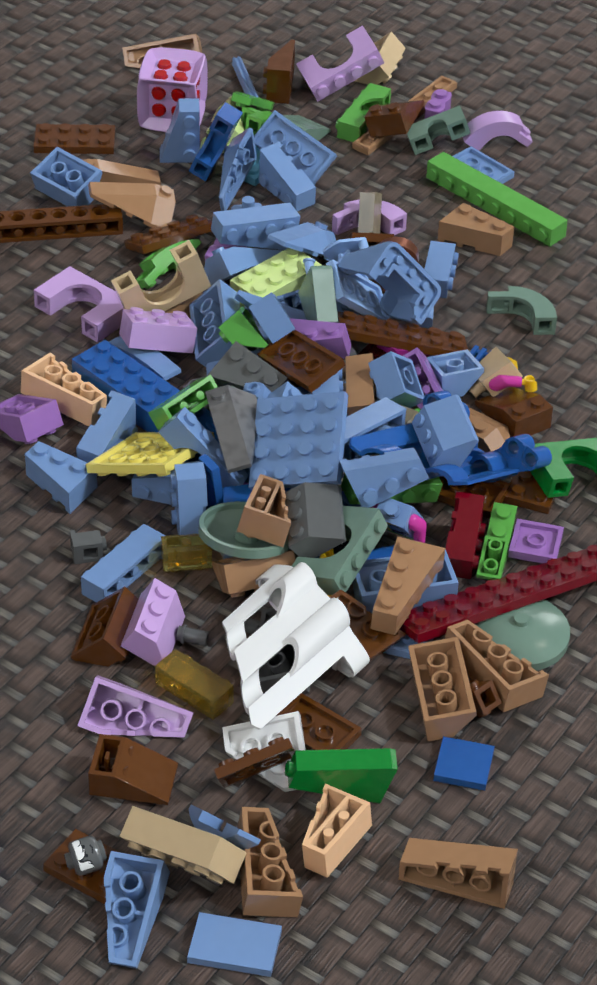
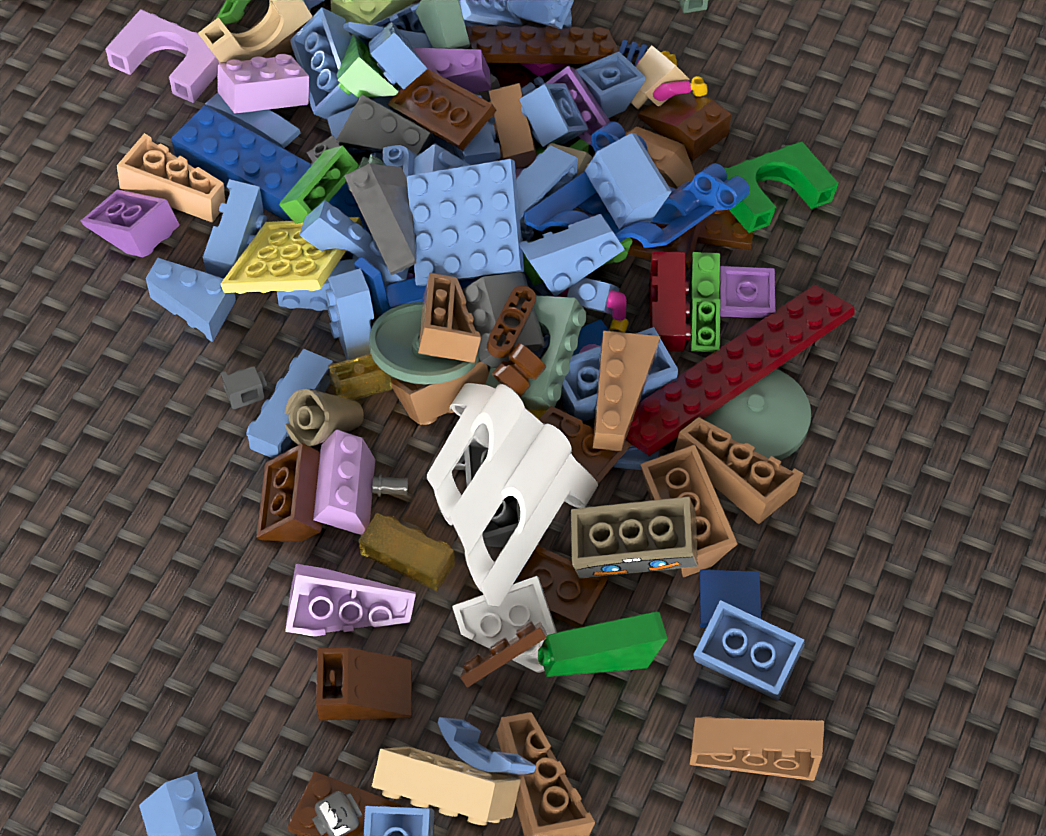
camera: 10 degrees left, 15 degrees up
light nougat wedge [302,784,372,878] -> none
reddish brown brick [469,679,502,718] -> none
none -> dark tan cone [285,389,364,447]
none -> reddish brown beam [487,286,536,358]
none -> reddish brown wheel [492,343,546,397]
none -> dark tan brick [571,497,698,578]
none -> medium blue brick [694,600,804,701]

